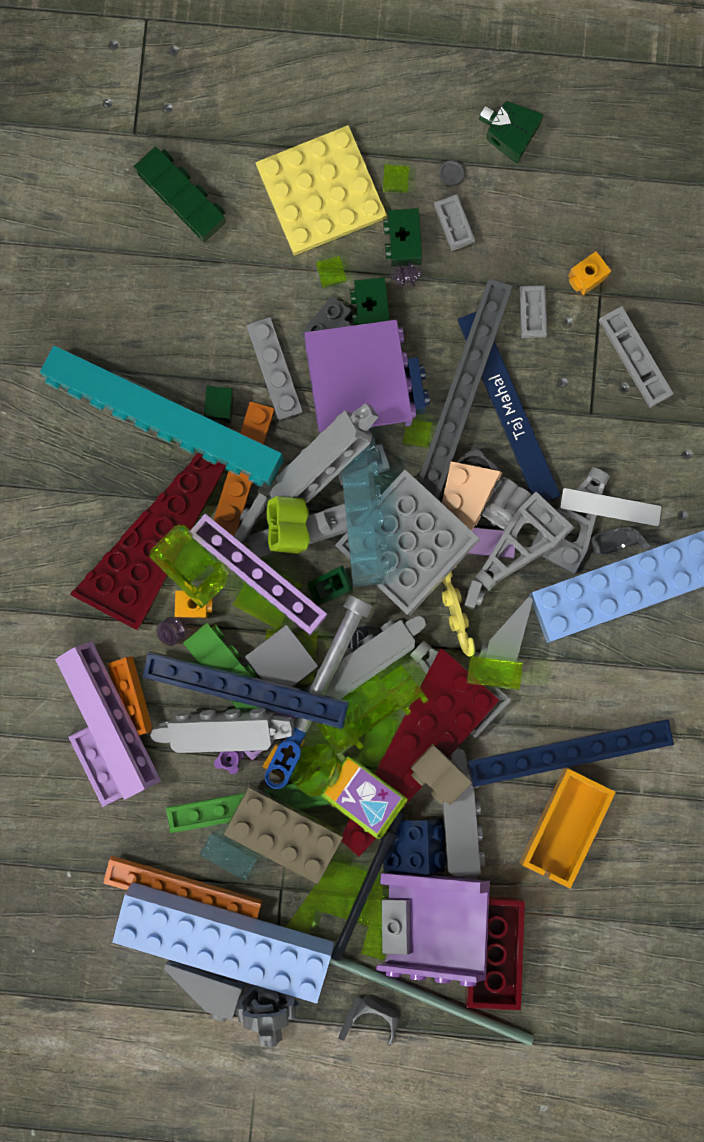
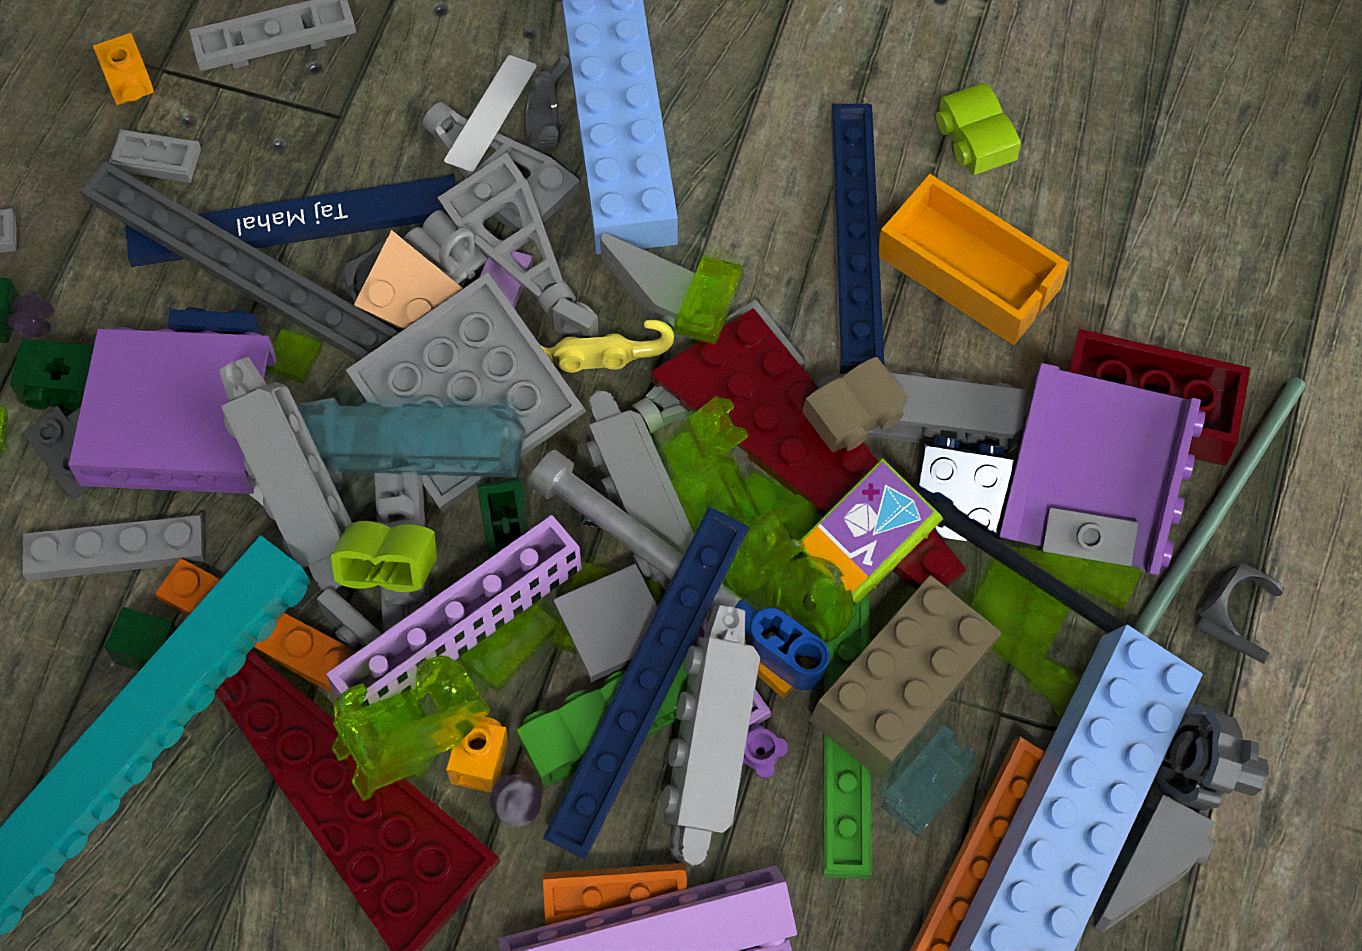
camera: 80 degrees left, 20 degrees down
none -> lime brick [936,82,1021,175]

